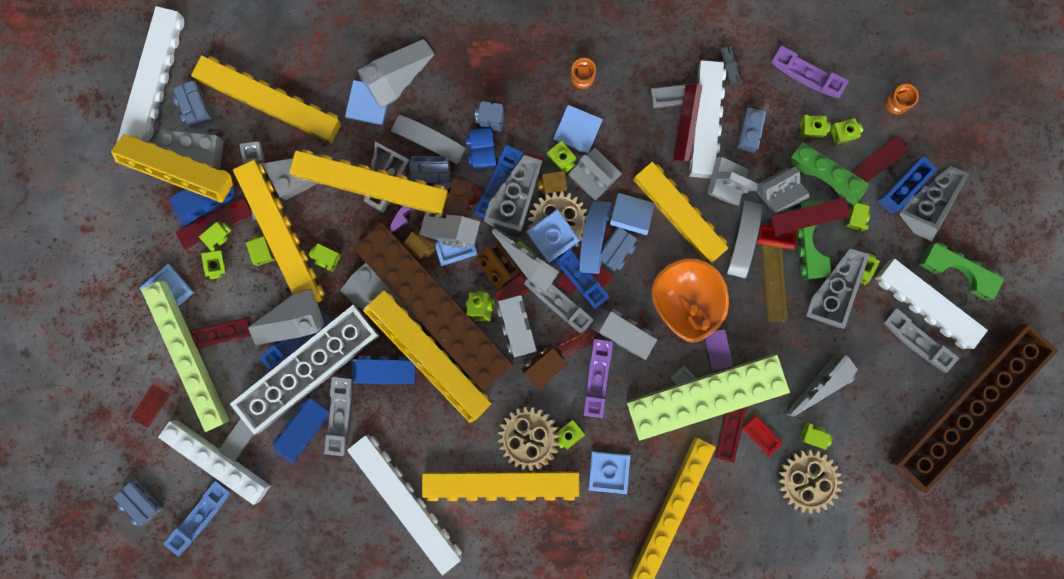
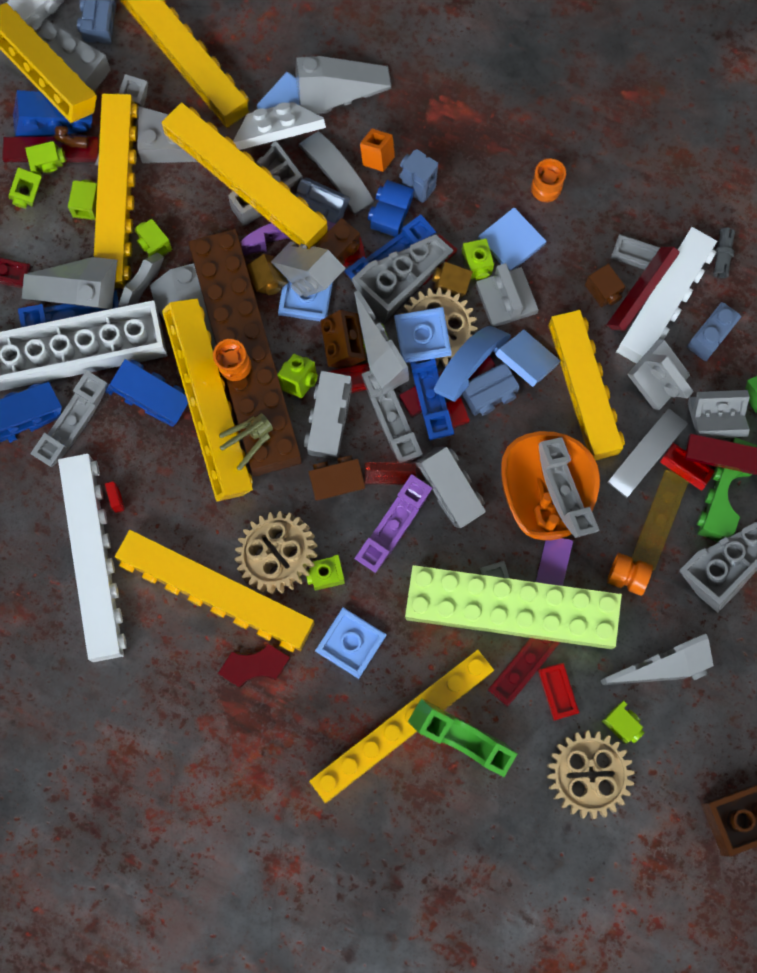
camera: 25 degrees right, 10 degrees down
none -> reddish brown arm [53,125,89,148]
none -> red tile [105,481,125,513]
none -> light grey tile [118,253,164,308]
none -> orange wheel [213,339,252,381]
none -> dark red tile [218,644,290,688]
none -> olive plant [219,413,273,470]
none -> white wing [233,102,325,150]
none -> orange brick [360,129,395,172]
none -> bright green arch [408,698,517,777]
none -> light grey slope [539,437,600,538]
none -> reddish brown brick [585,263,626,308]
none -> orange wheel [607,552,653,596]

